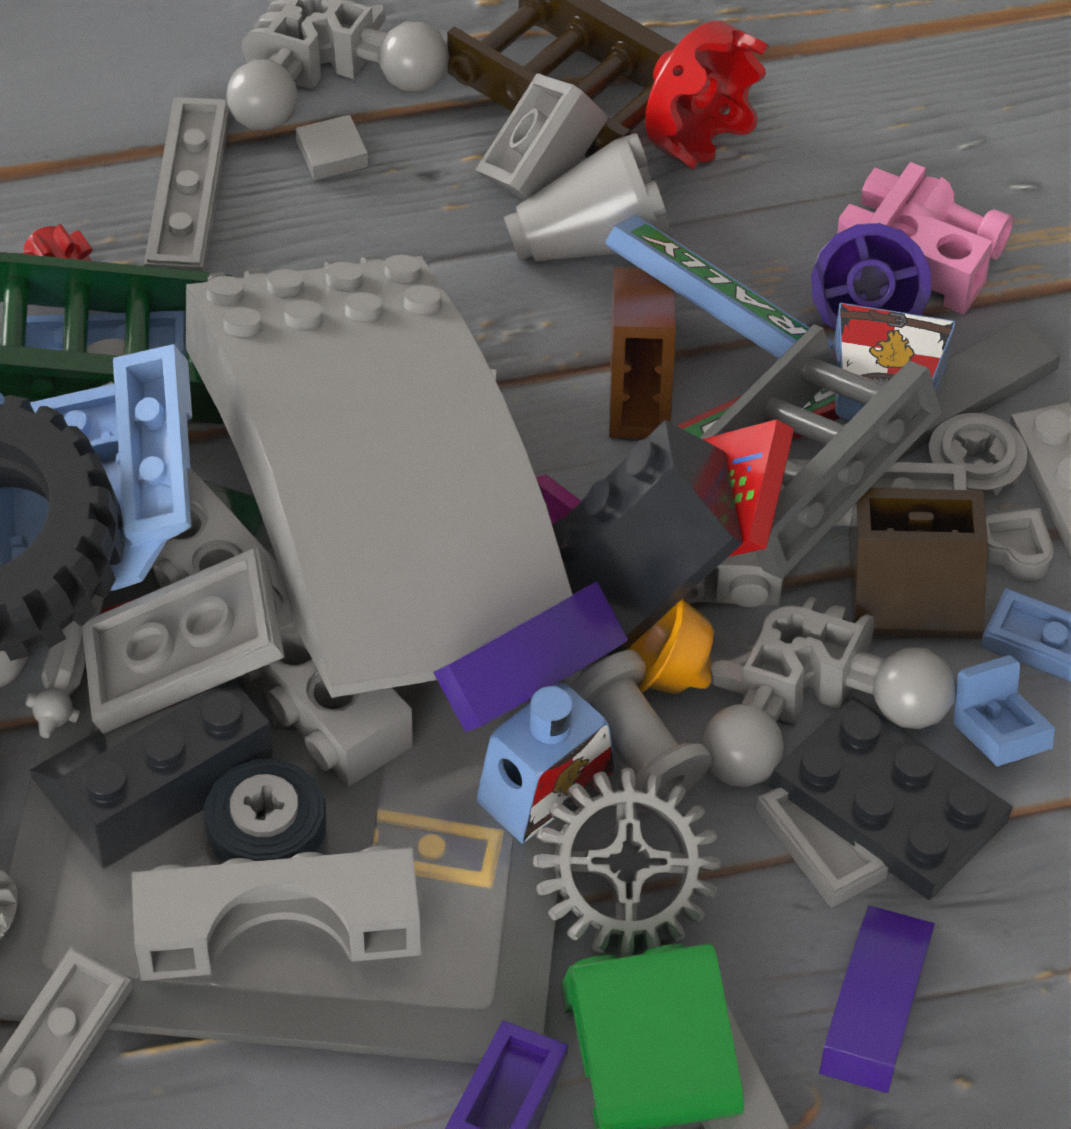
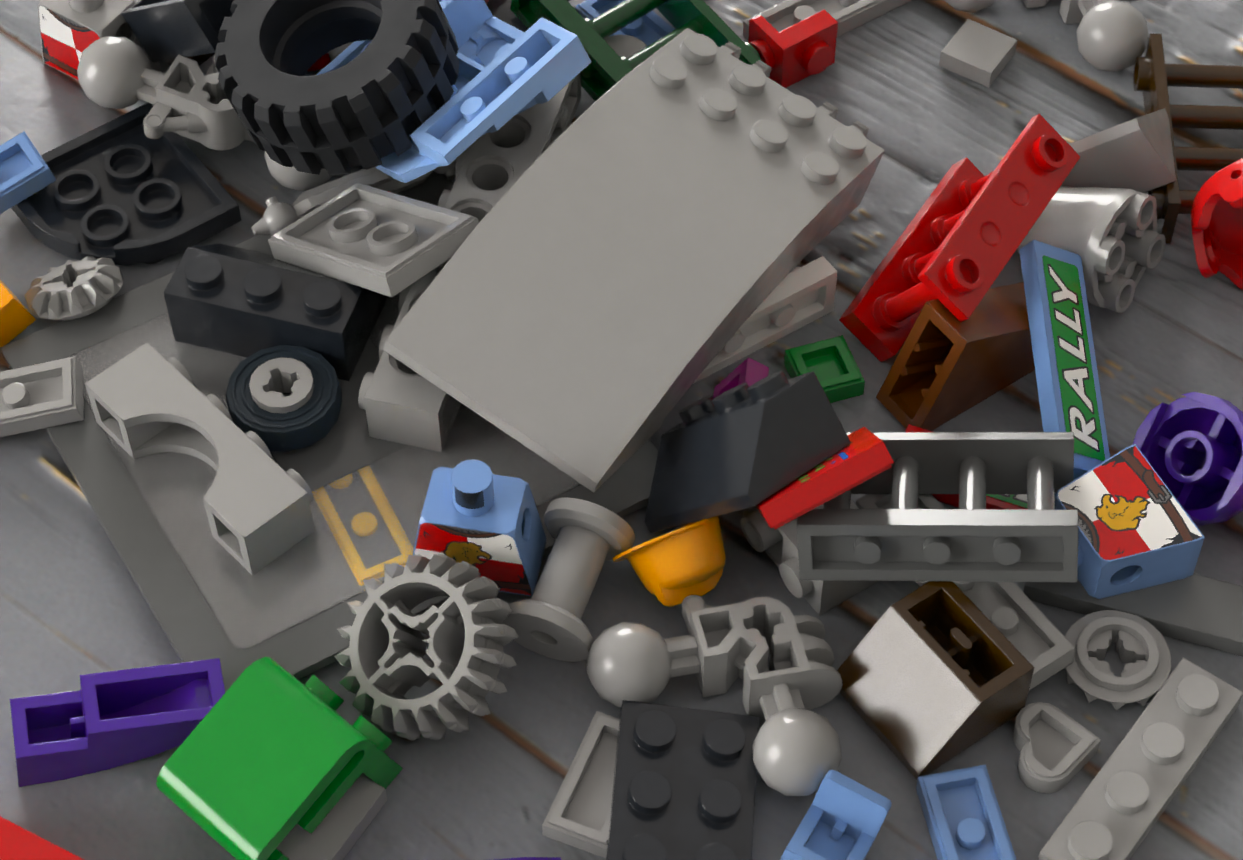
camera: 55 degrees right, 0 degrees up
dark purple slope [433,582,628,732] -> none
none -> red bracket [748,9,838,88]
none -> green tile [784,335,865,403]
none -> red fence [839,113,1080,362]

